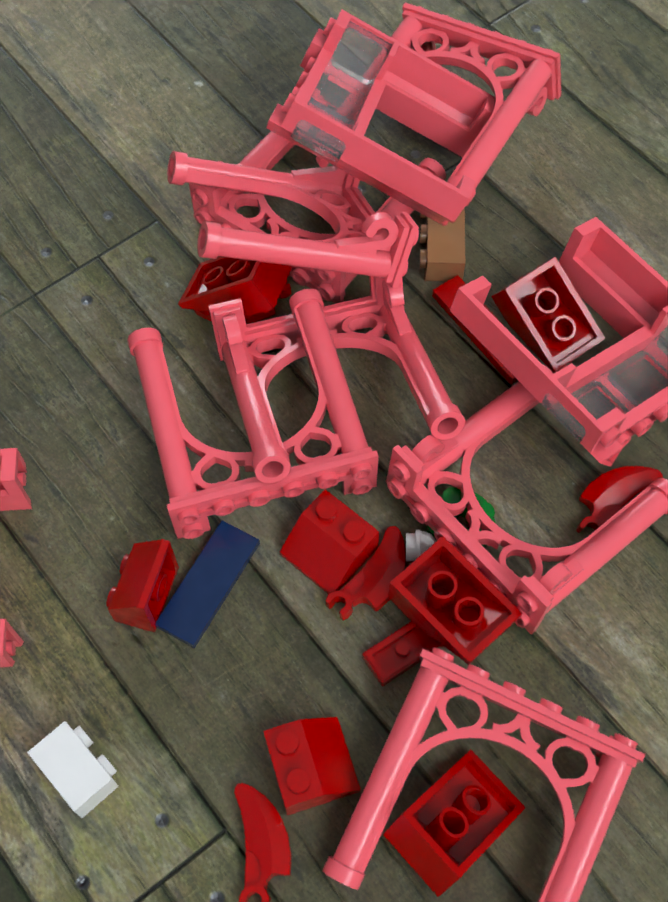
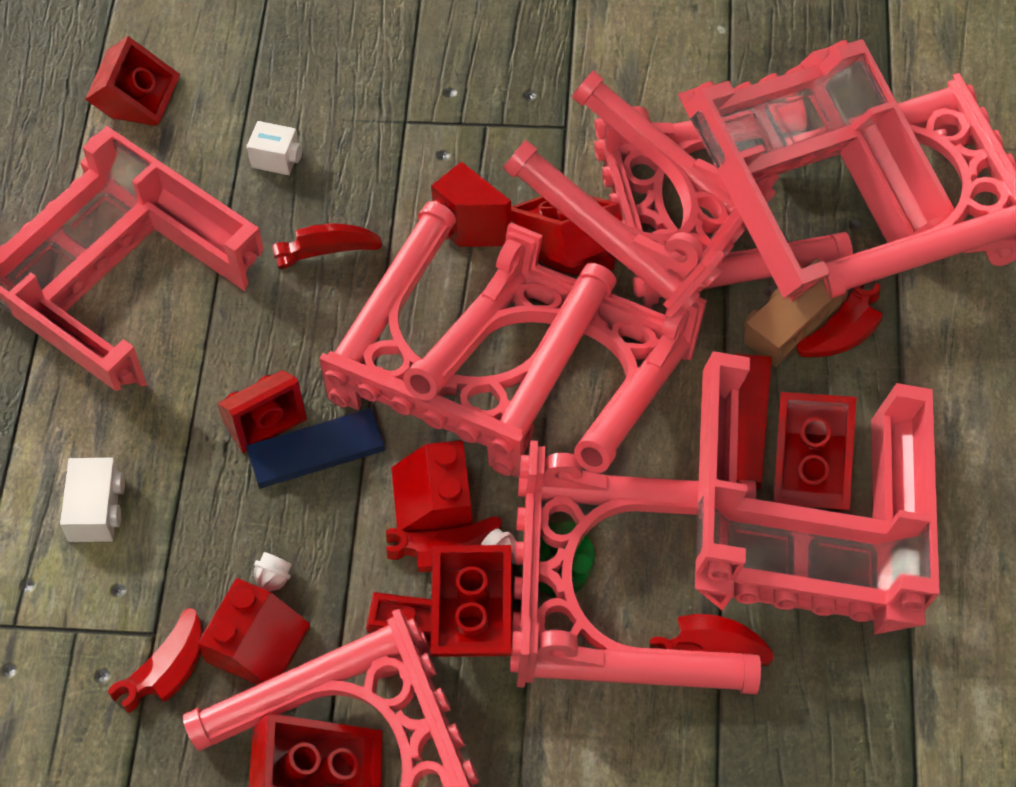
camera: 45 degrees right, 5 degrees down
none -> white plate [253,552,292,591]
none -> red piece [272,223,382,269]
none -> red slope [431,161,512,247]
none -> red piece [797,283,882,357]

